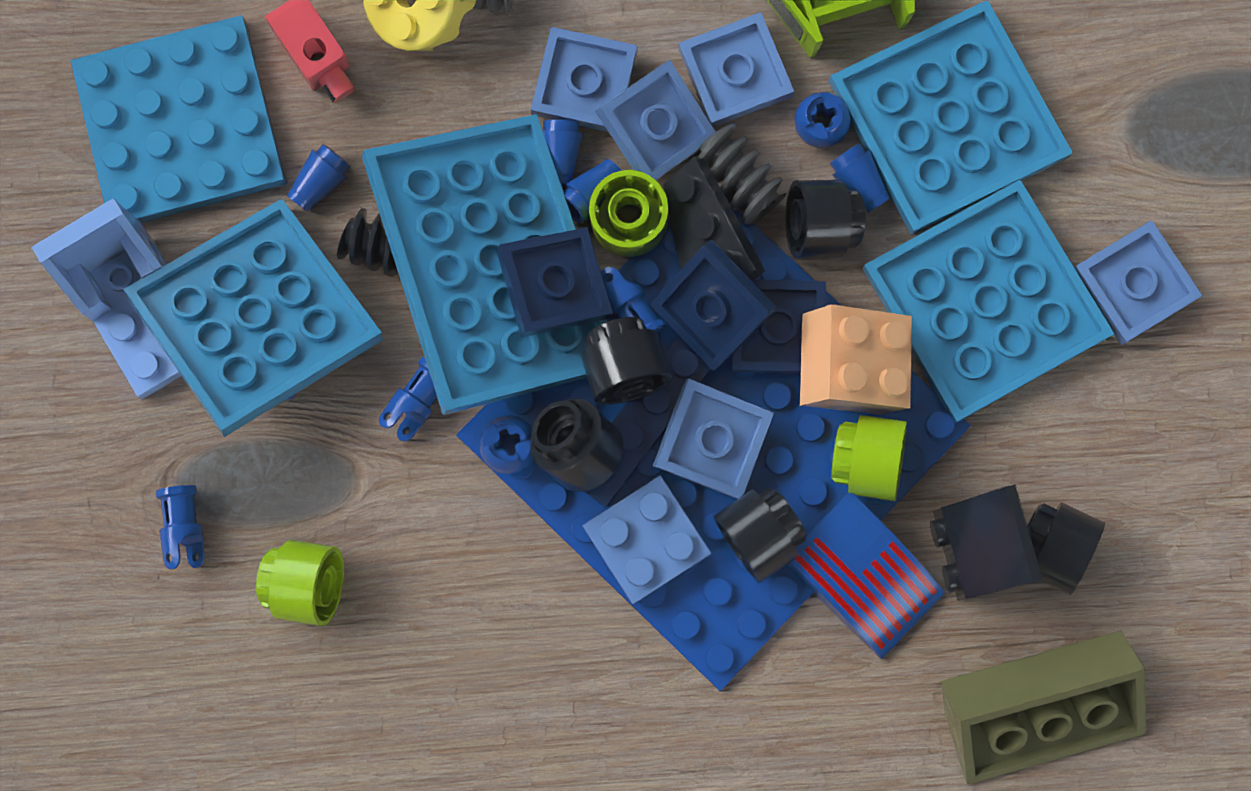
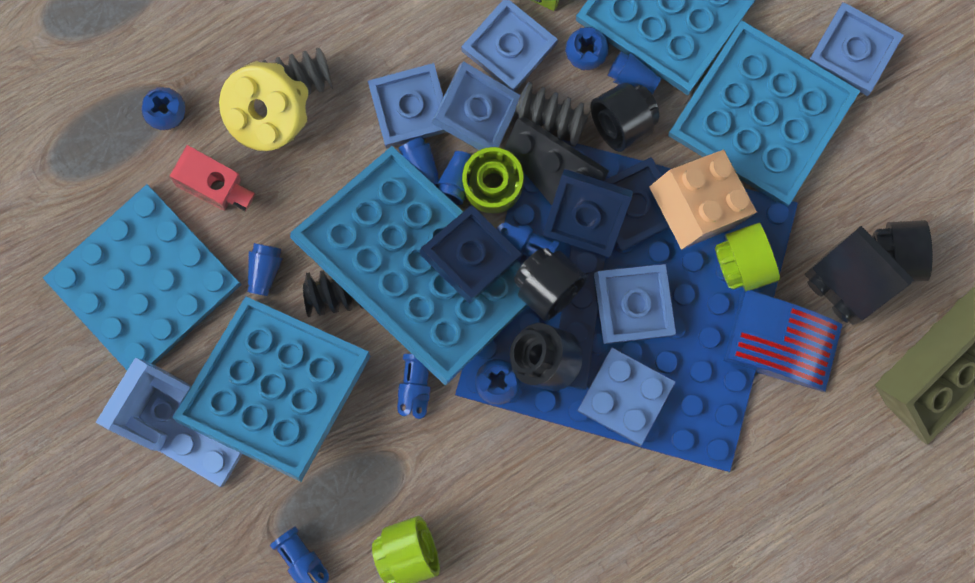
camera: 25 degrees left, 0 degrees up
black piece [713,489,807,583] -> none

